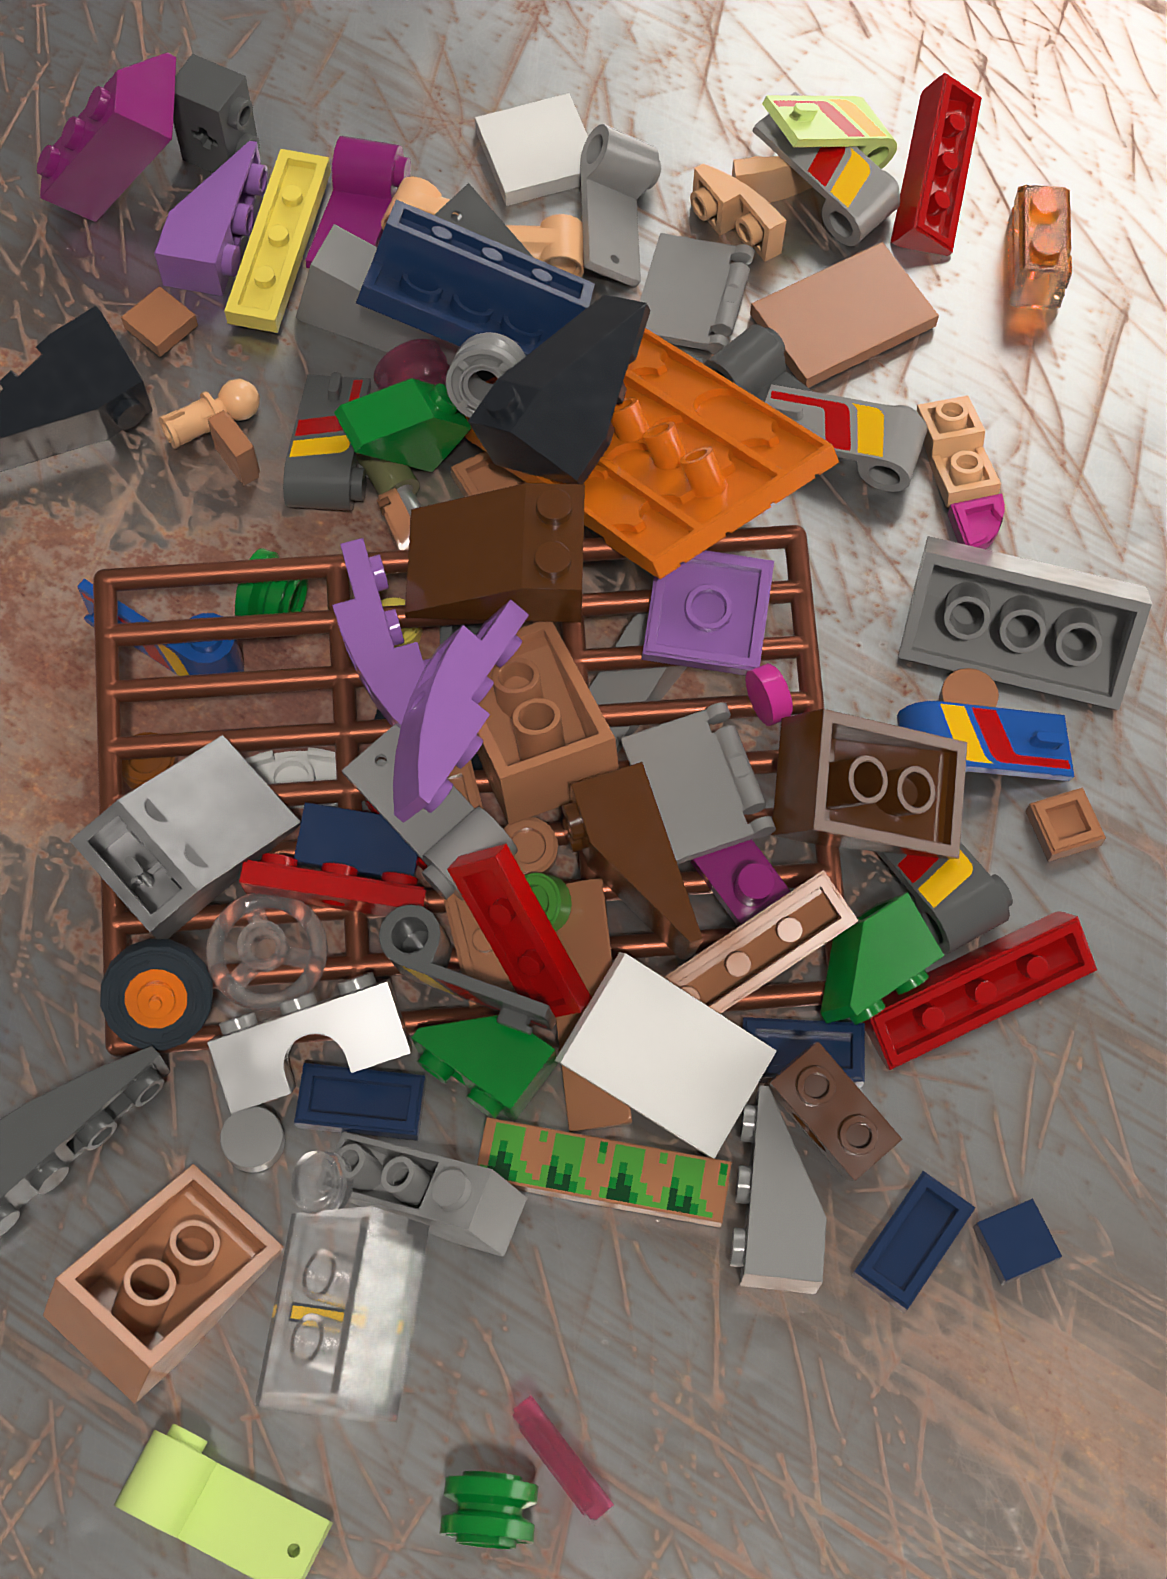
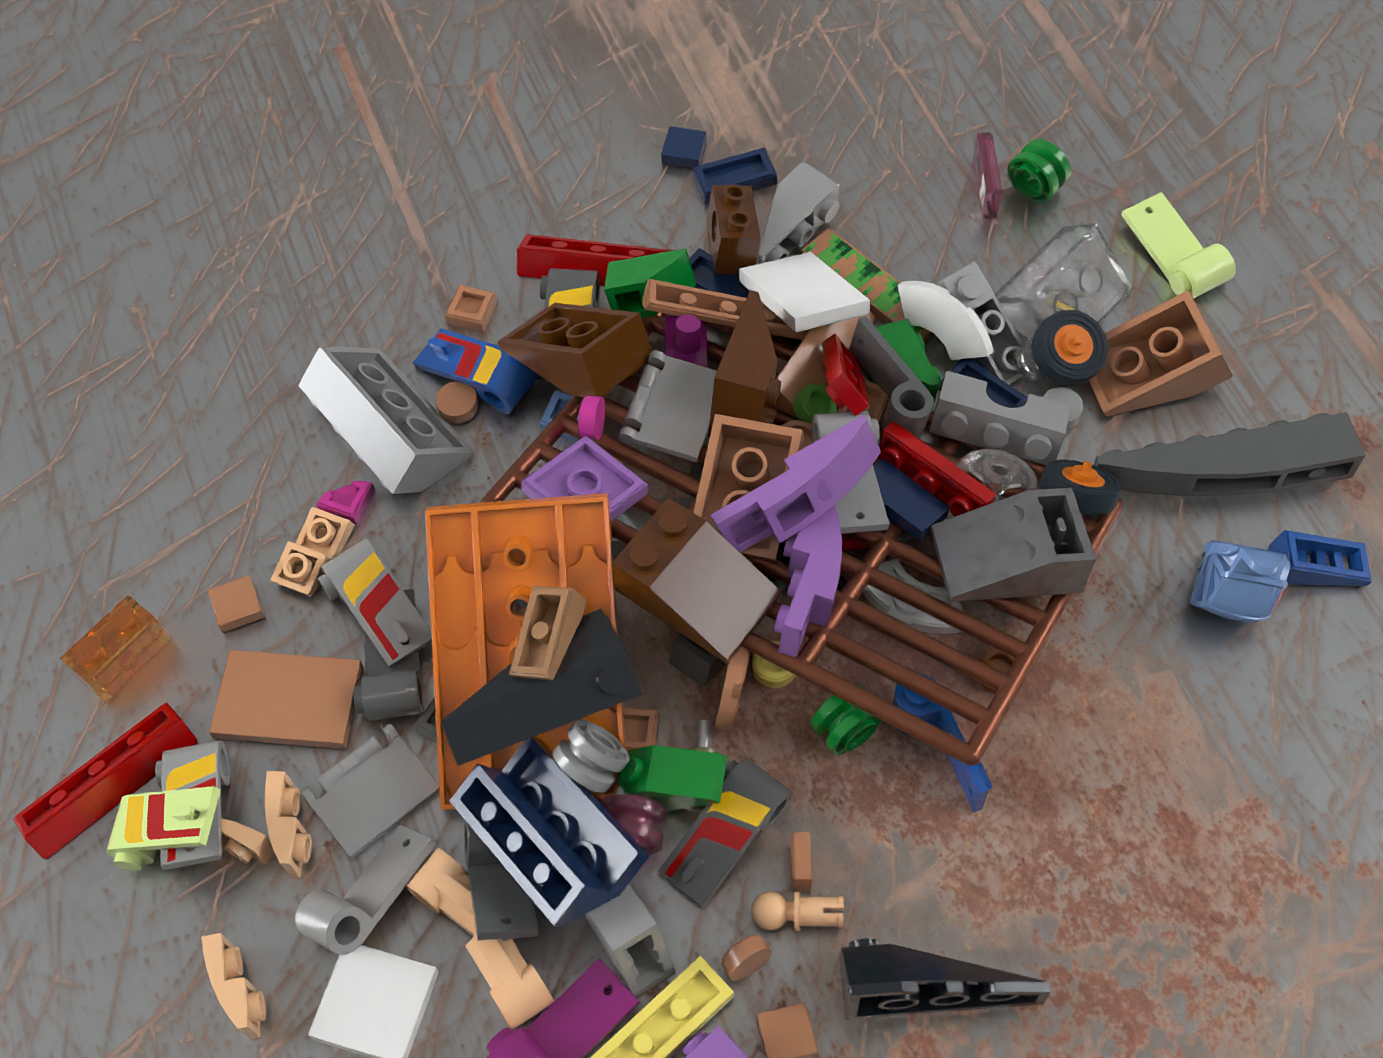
camera: 140 degrees left, 5 degrees down
none -> light nougat slope [202,933,266,1040]
none -> nougat tile [208,575,265,633]
none -> medium nougat slope [509,586,587,680]
none -> nougat tile [721,935,772,981]
none -> white tile [897,281,994,360]
none -> black wheel [1031,310,1108,385]

